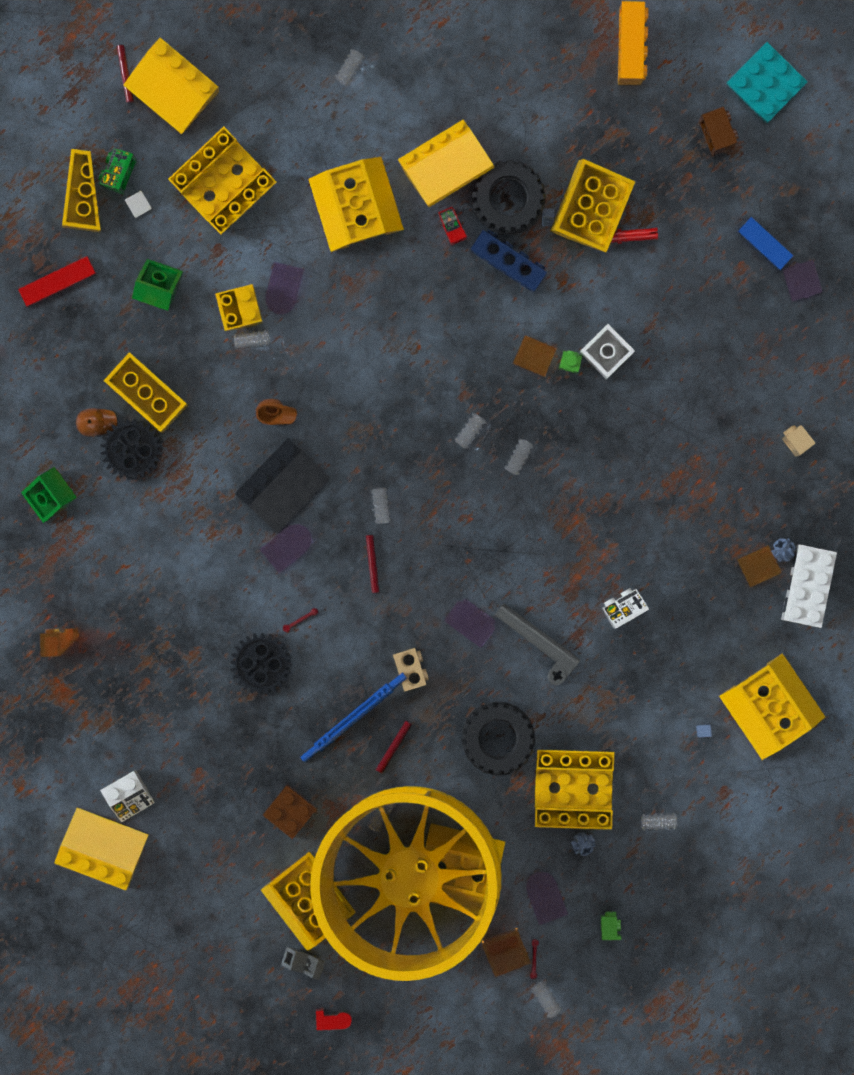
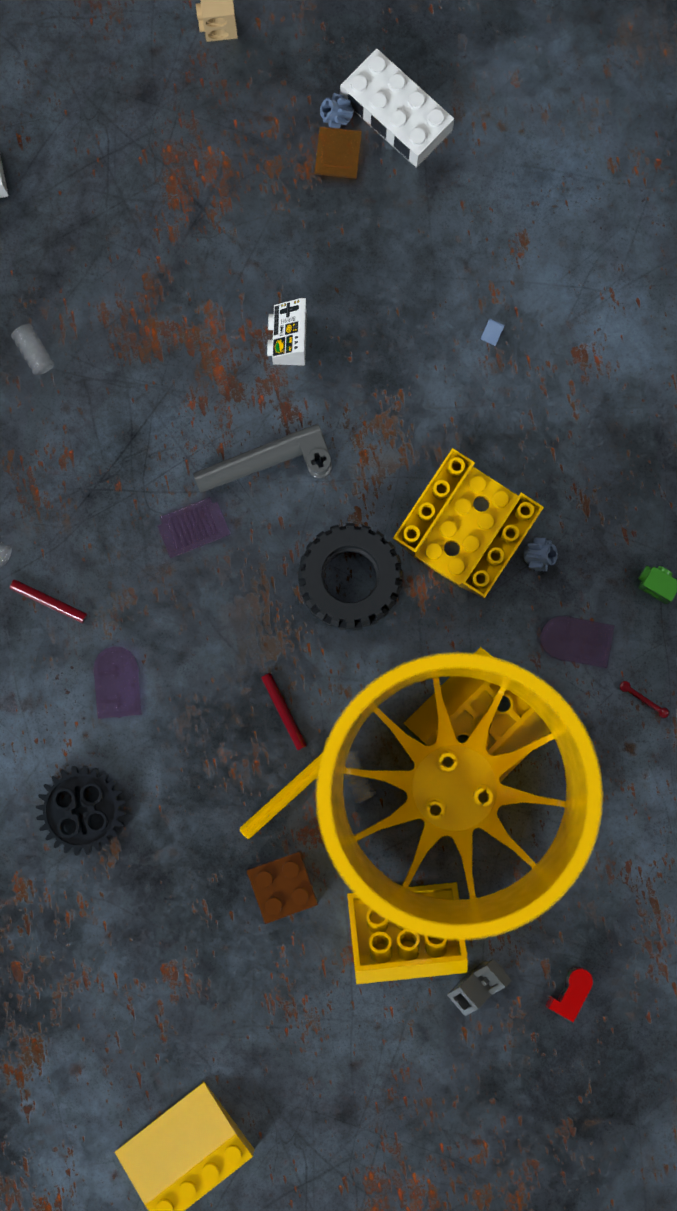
camera: 60 degrees left, 5 degrees down
white slope [100,770,155,822] -> none
dark red hinge [283,608,318,632] -> none
blue axle [301,672,407,763] -> none
tan brick [393,648,429,692] -> none
clear orange slope [481,927,531,977] -> none
clear piece [641,813,677,831] -> none
yellow slope [719,653,825,760] -> none
none -> clear purple window [93,646,142,719]
none -> yellow axle [239,752,323,839]

